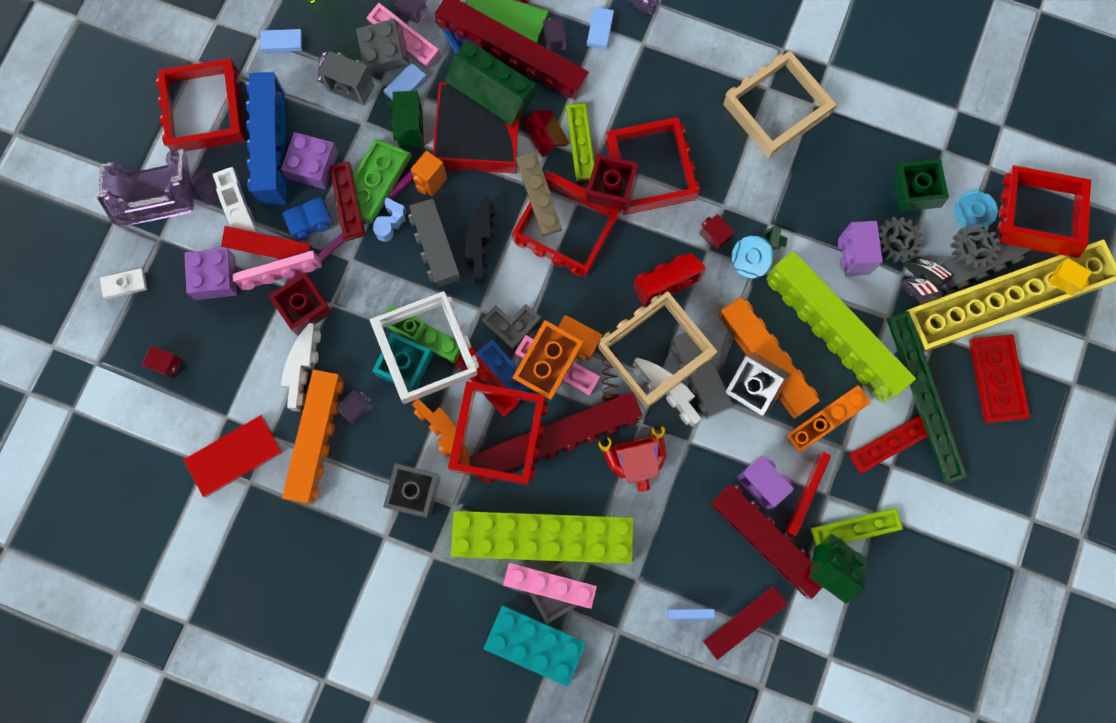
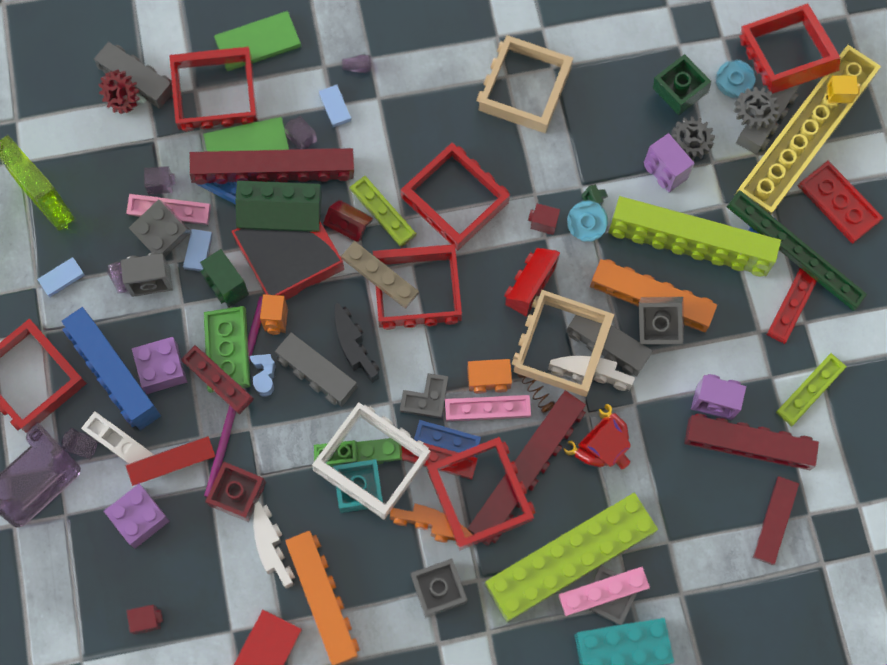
camera: 35 degrees left, 5 degrees down
white plate [100,268,147,299] -> none
bright pink plate [232,251,322,290] -> none
blue brick [282,197,334,240] -> none
clear purple brick [335,390,373,426] -> none
orange brick [512,320,585,400] -> none
dark red brick [586,154,639,212] -> none
light blue tile [666,609,715,619] -> none
red tile [784,452,831,537] -> none
orange slope [786,385,872,453] -> none
dark green brick [810,534,867,604] -> none
slope [900,277,942,304] -> none
slope [903,256,955,288] -> none

